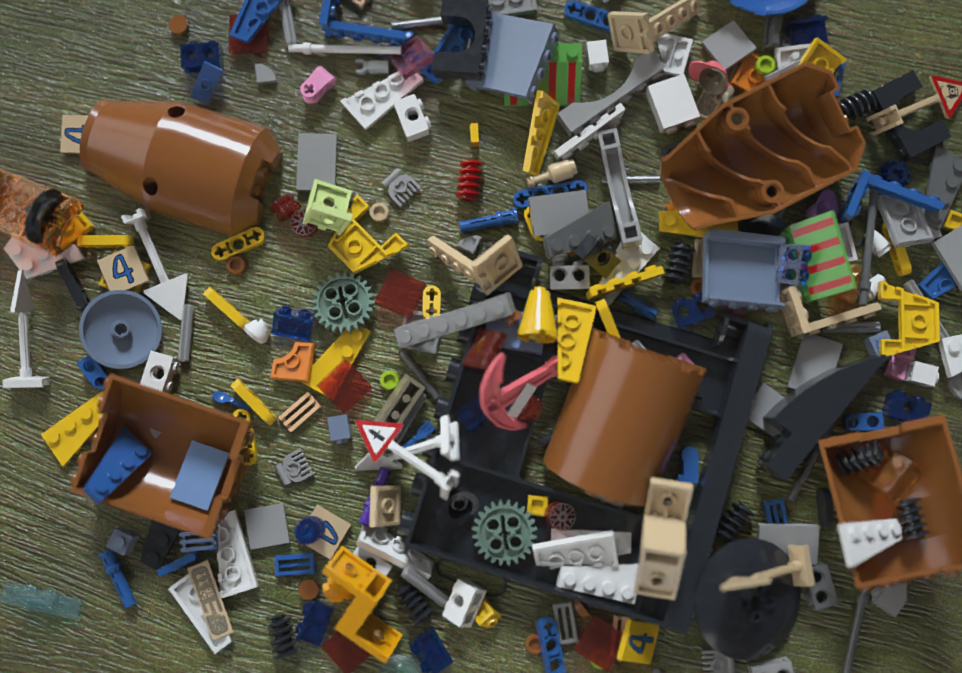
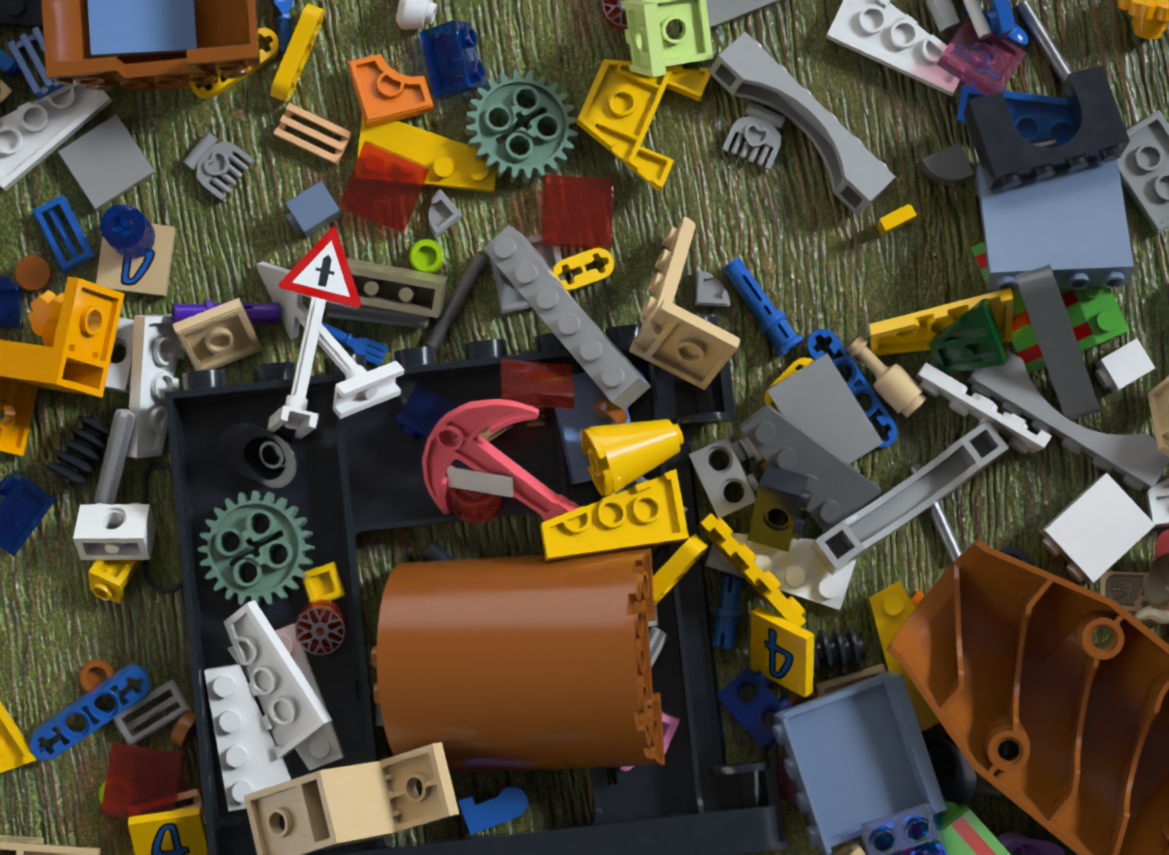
camera: 65 degrees right, 0 degrees up
tan tile [370,203,390,223] -> none
white brick [393,94,431,142] -> none
red piece [455,160,485,203] -> none
none -> light grey tile [428,189,463,239]
none -> light grey arch [708,32,895,216]
none -> yellow tile [750,606,814,697]
none -> dark grey brick [917,142,974,186]
none -> dark green wing [929,299,1009,373]
none -> dark grey beam [1015,264,1101,421]

